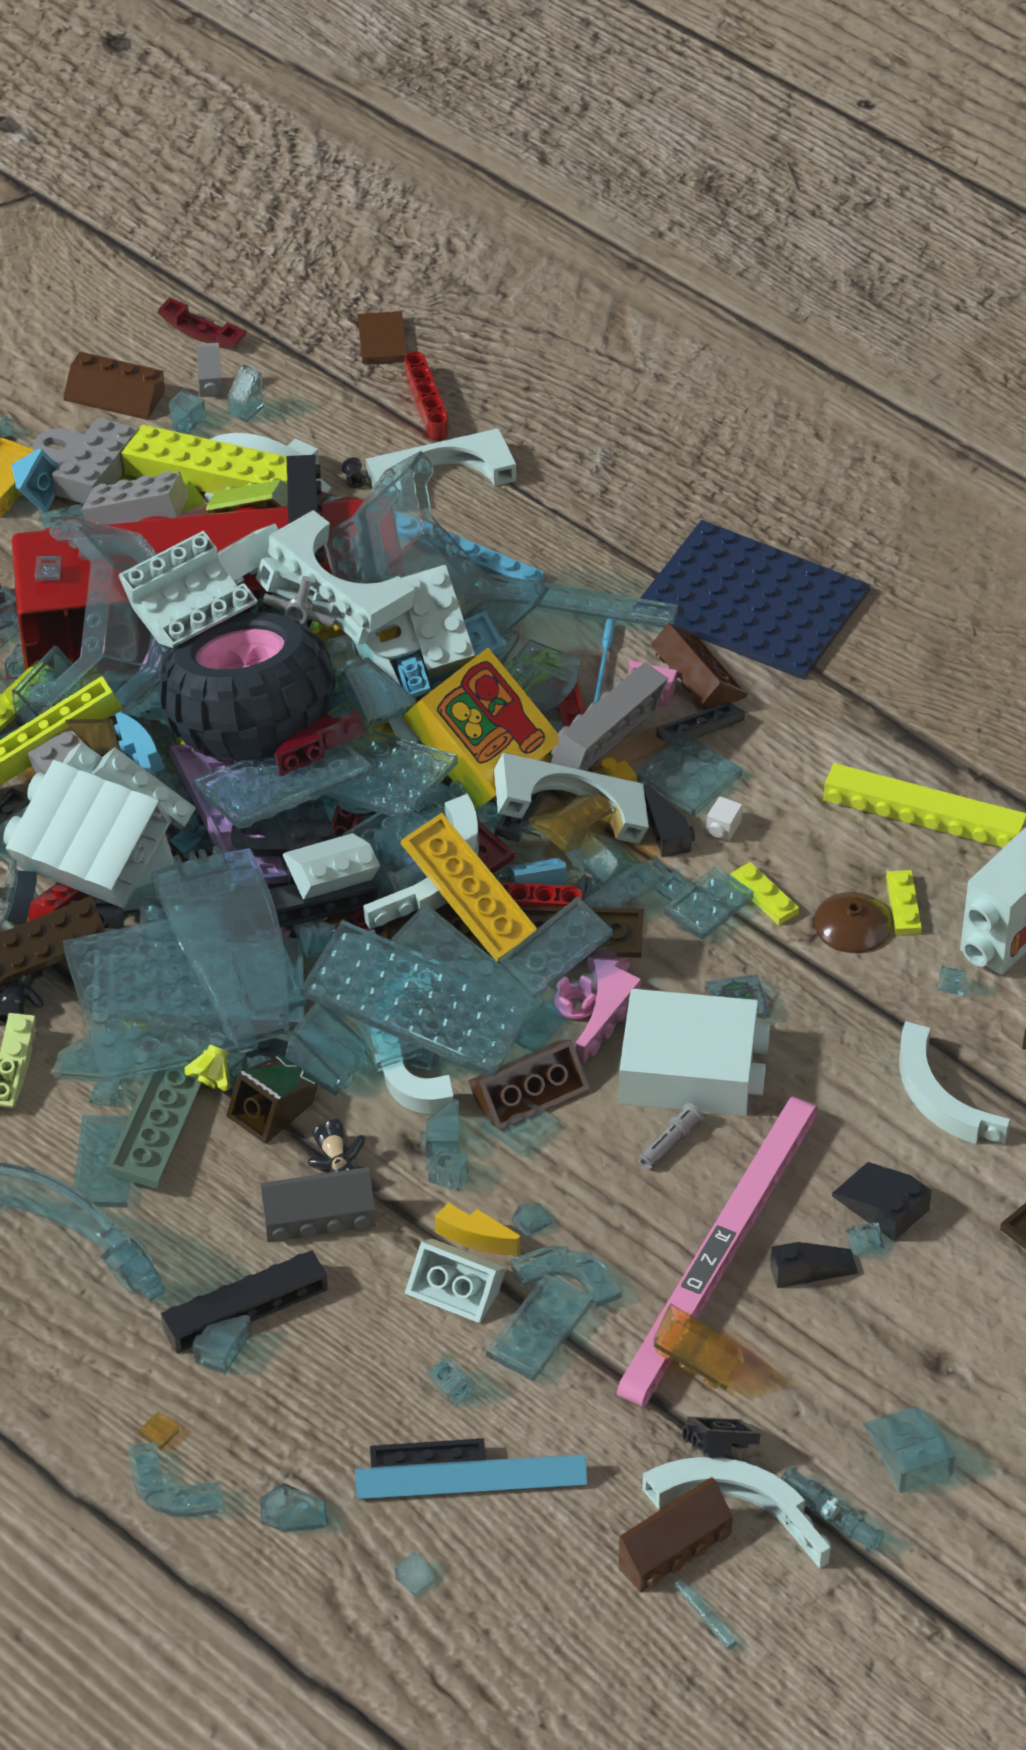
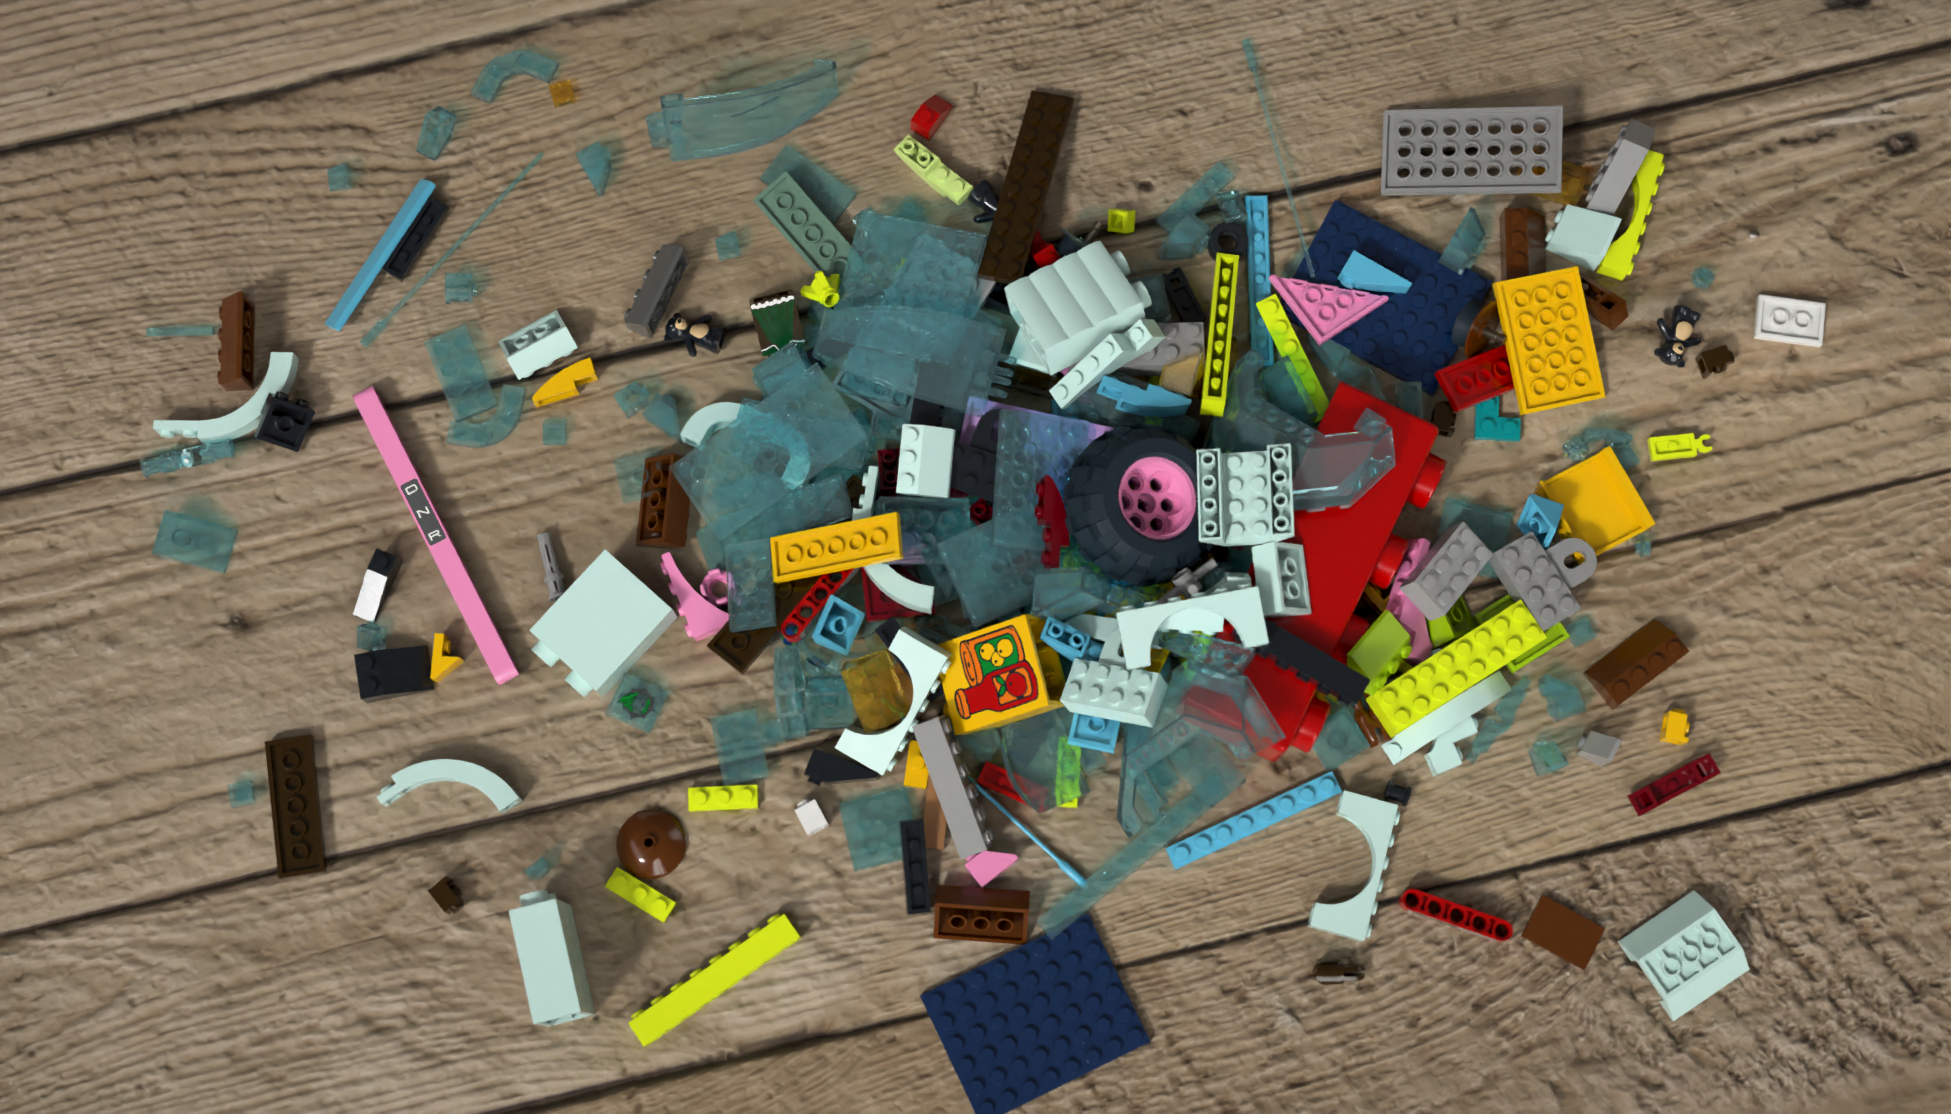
camera: 125 degrees right, 30 degrees up
black brick [161,1250,328,1354] -> none
clear yellow slope [653,1303,744,1390] -> none
none -> clear light blue piece [359,152,544,348]
none -> yellow slope [430,633,464,682]
none -> clear light blue slope [715,231,741,261]
none -> dark brown arm [1313,961,1365,985]
none -> light aqua slope [1618,890,1749,1021]
none -> yellow brick [1659,709,1690,745]

